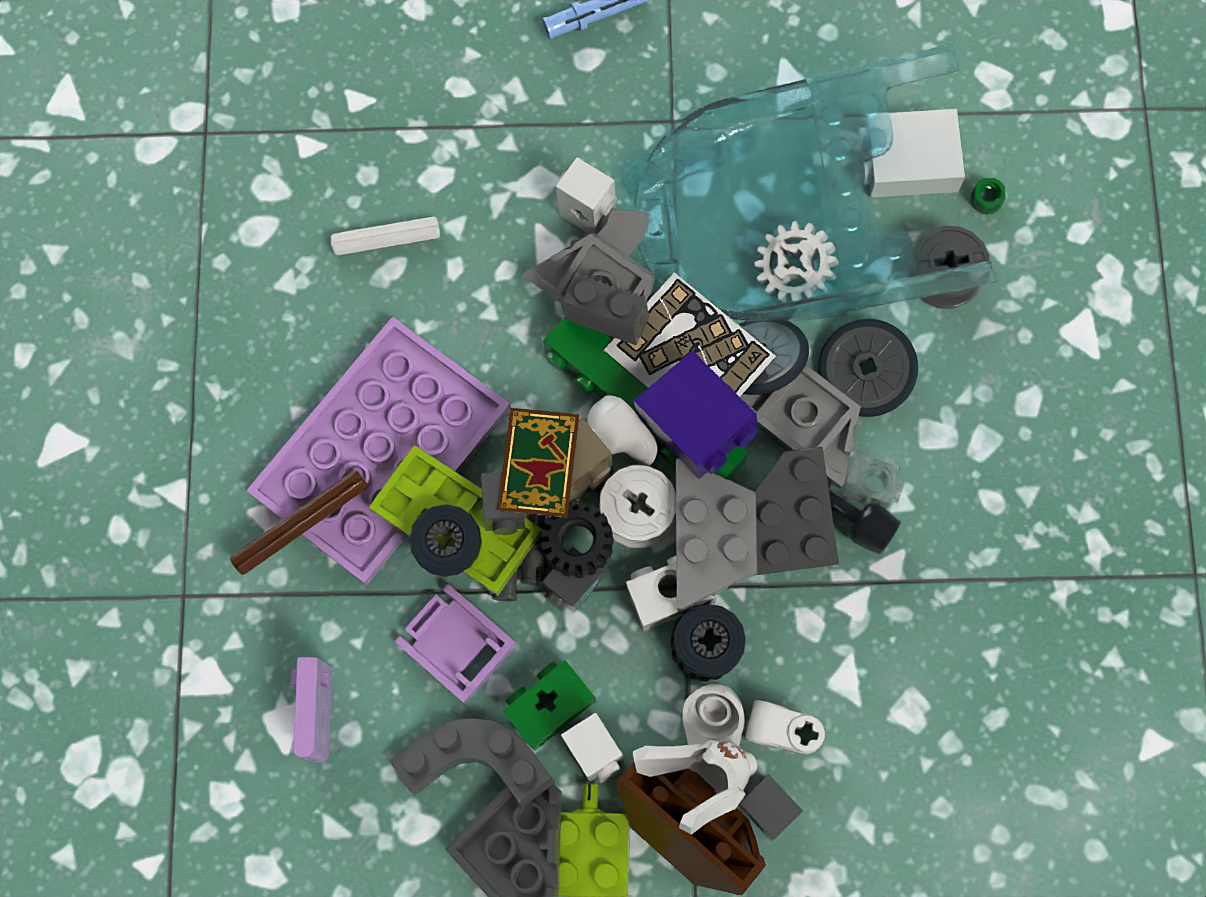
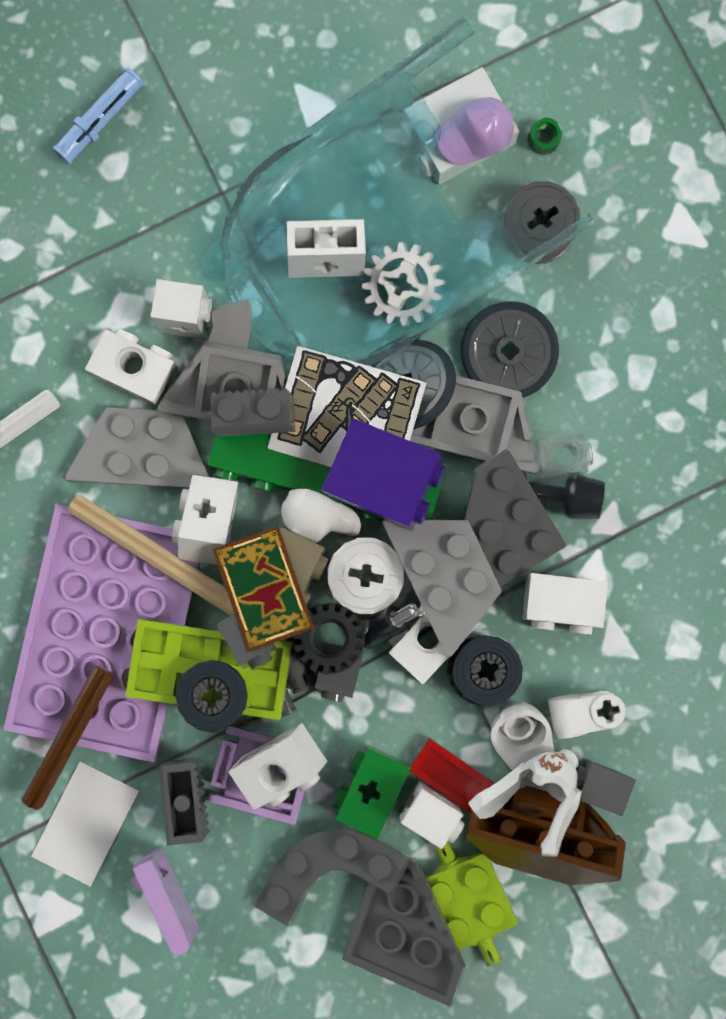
camera: 35 degrees left, 10 degrees up
none -> white sticker [31,761,139,887]
none -> light grey wing [65,407,209,489]
none -> tan axle [68,495,234,616]
none -> white brick [85,329,178,408]
none -> dark grey brick [159,757,210,846]
none -> white brick [172,475,238,565]
none -> white brick [228,722,327,811]
none -> white brick [287,219,366,278]
none -> black piece [361,604,418,650]
none -> red tile [410,737,493,814]
none -> lavender piece [435,97,514,165]
none -> white brick [522,573,608,635]

